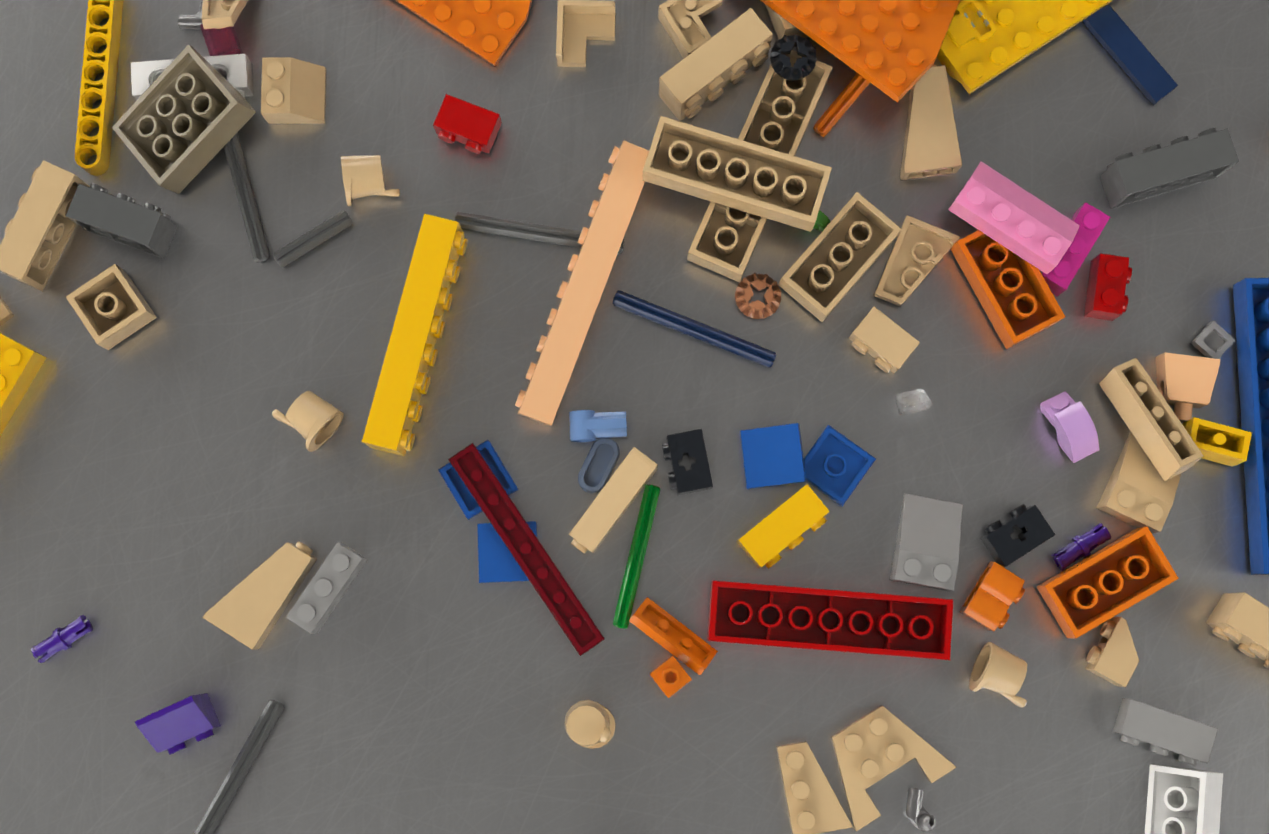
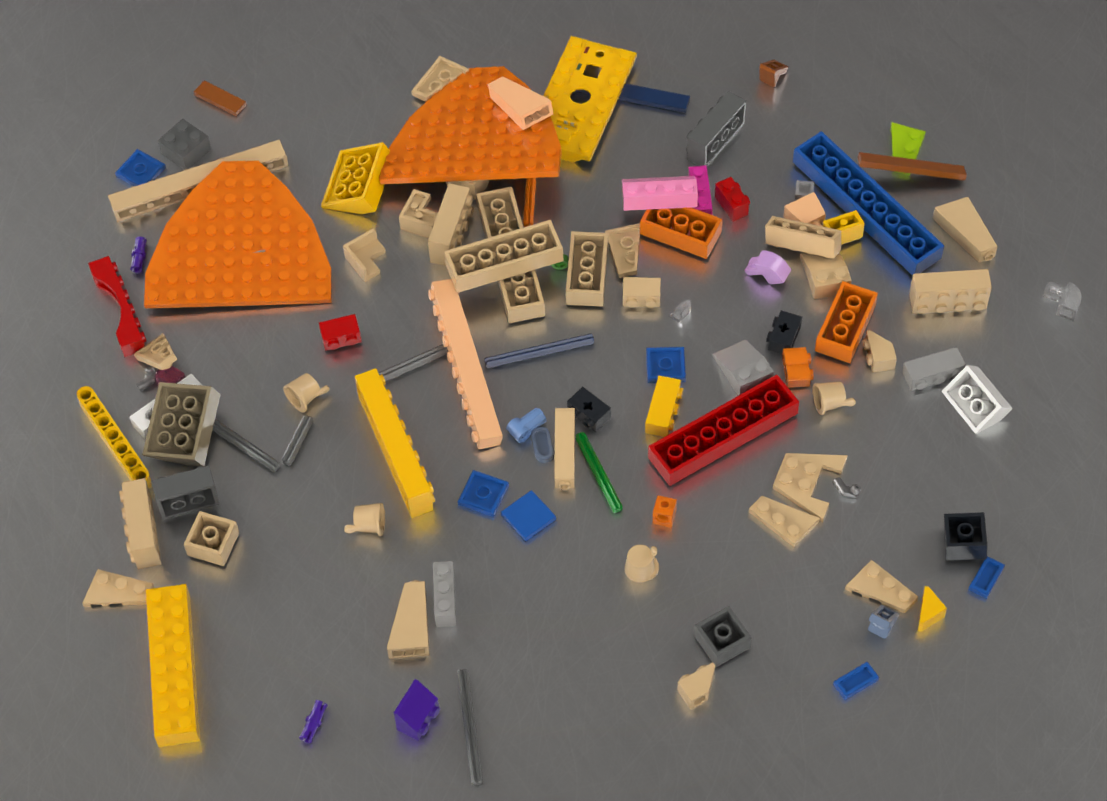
camera: 35 degrees left, 25 degrees down
tan slope [261,57,326,124] -> none
dark red tile [448,443,605,656] -> none
orange plate [629,597,718,675] -> none
nougat gear [735,273,781,319] -> none
blue tile [740,423,806,489] -> none
black gear [770,34,817,80] -> none
tan slope [900,64,962,181] -> none
dark purple pin [1051,523,1111,571] -> none

